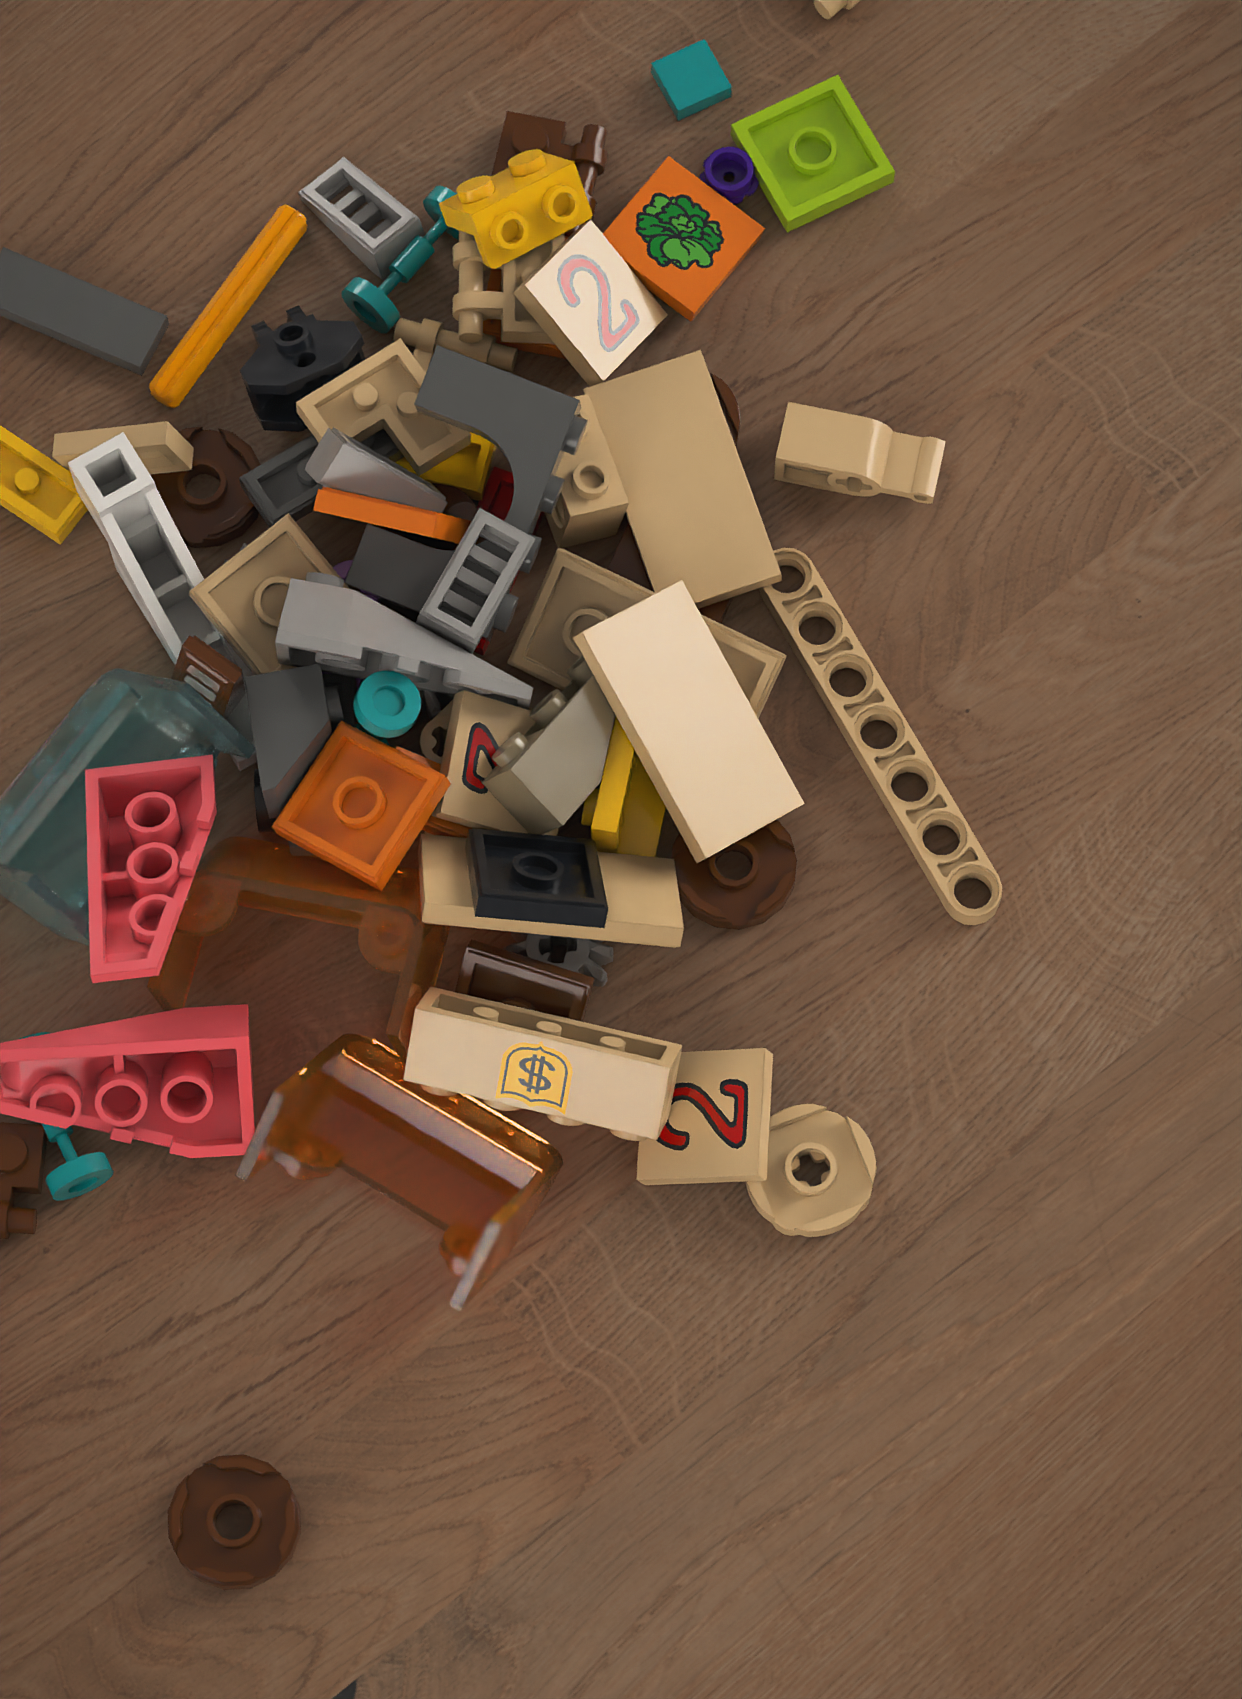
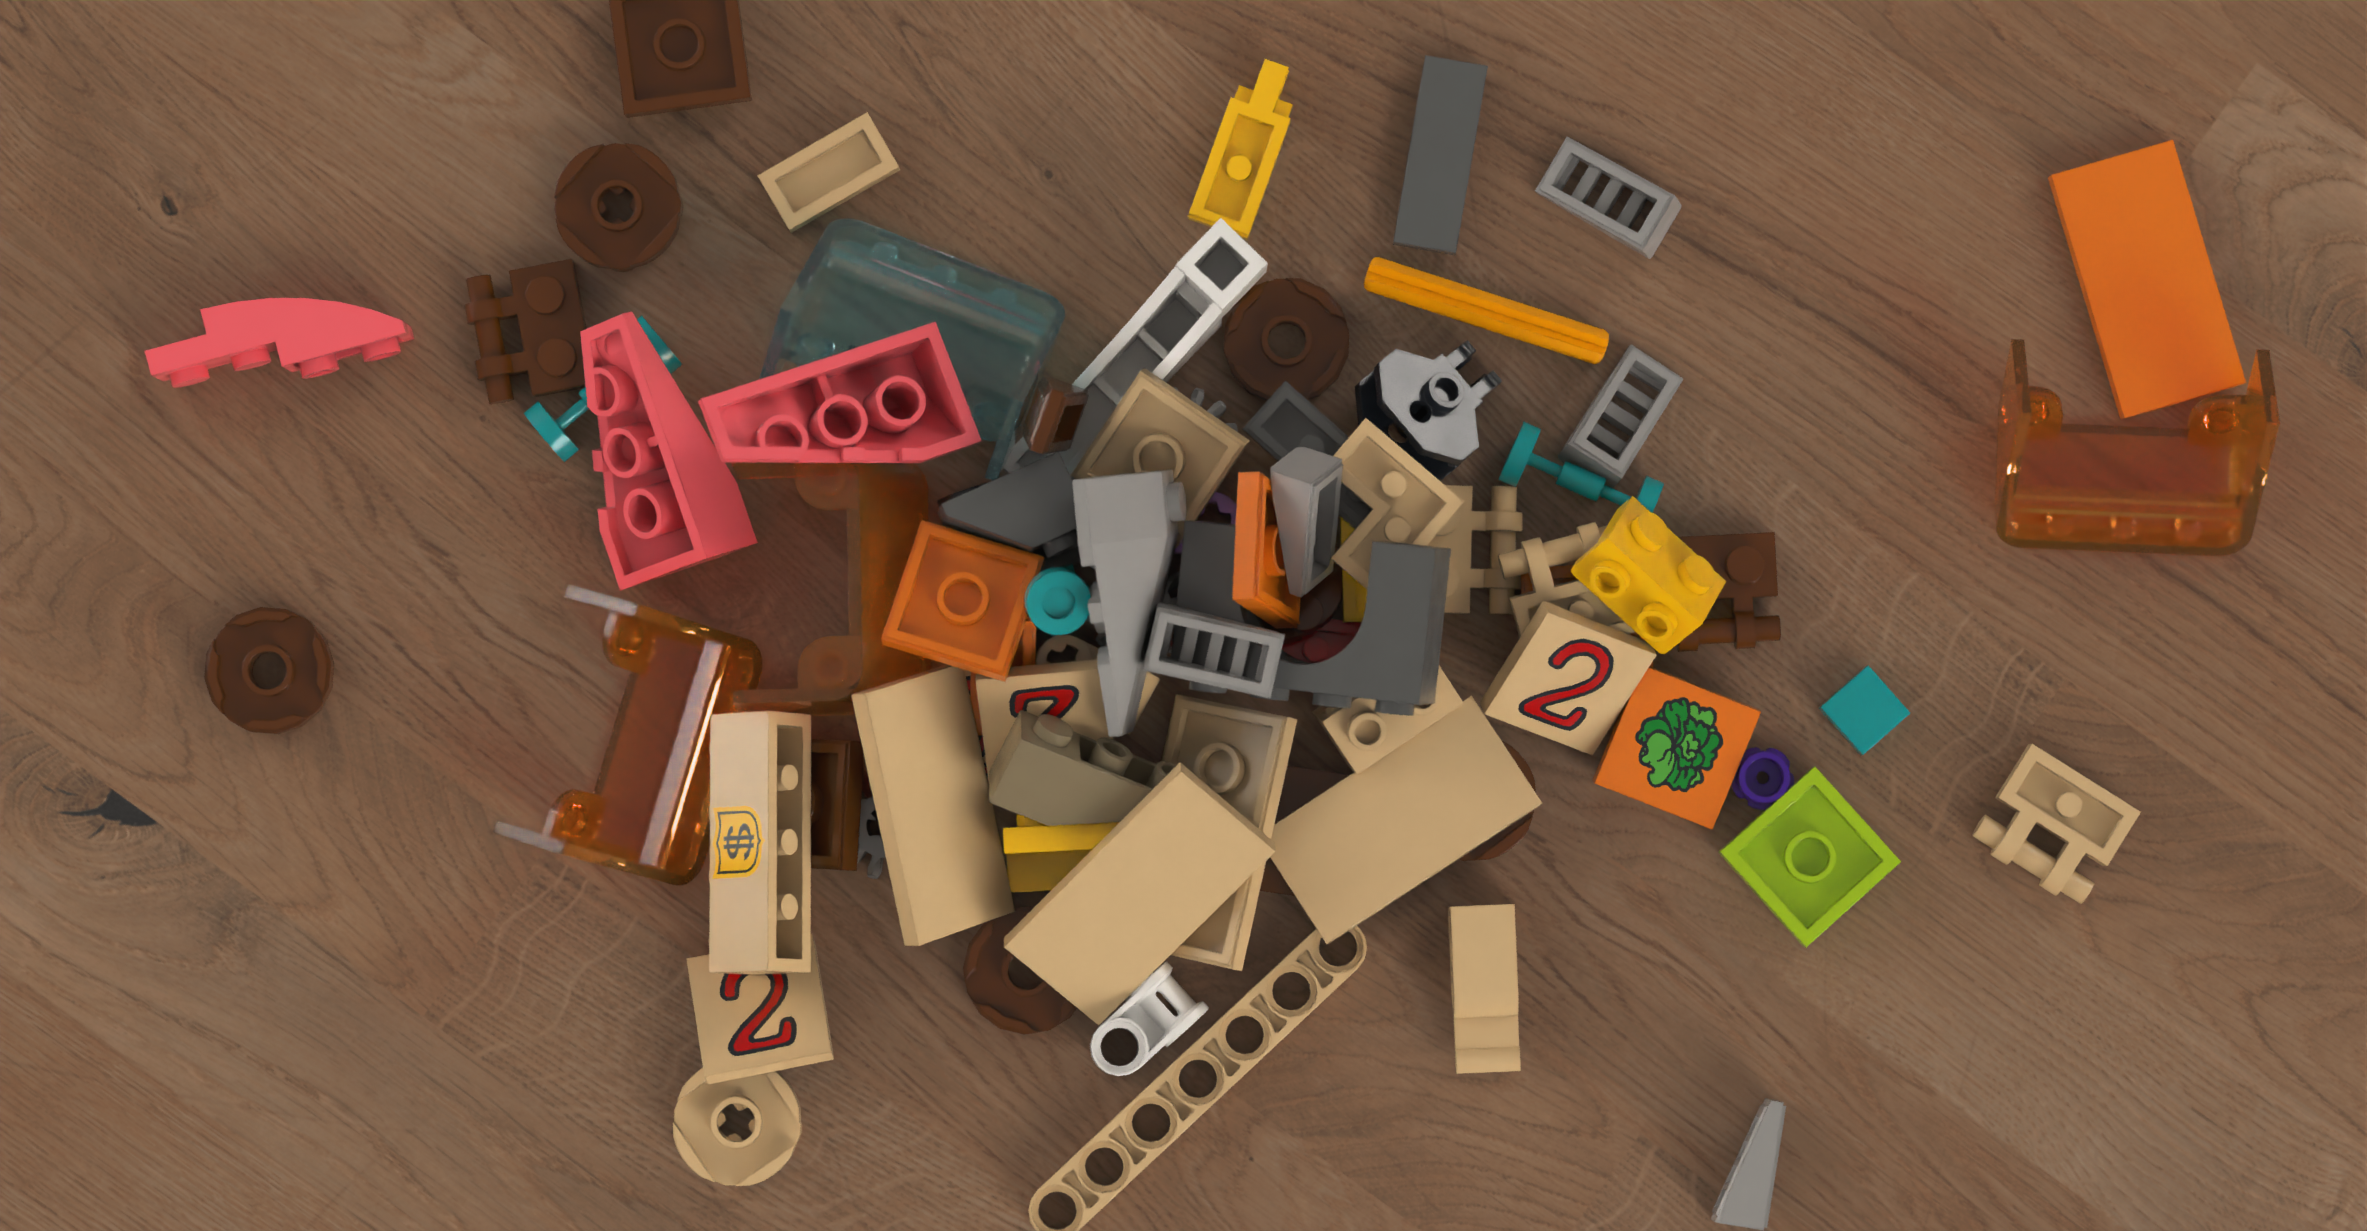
camera: 75 degrees right, 15 degrees up
tan tile [52,421,194,475] -> none
black tile [465,828,608,928] -> none
none -> white piece [1090,961,1209,1076]
none -> light grey slope [1535,137,1681,259]
none -> light grey slope [1711,1098,1786,1231]

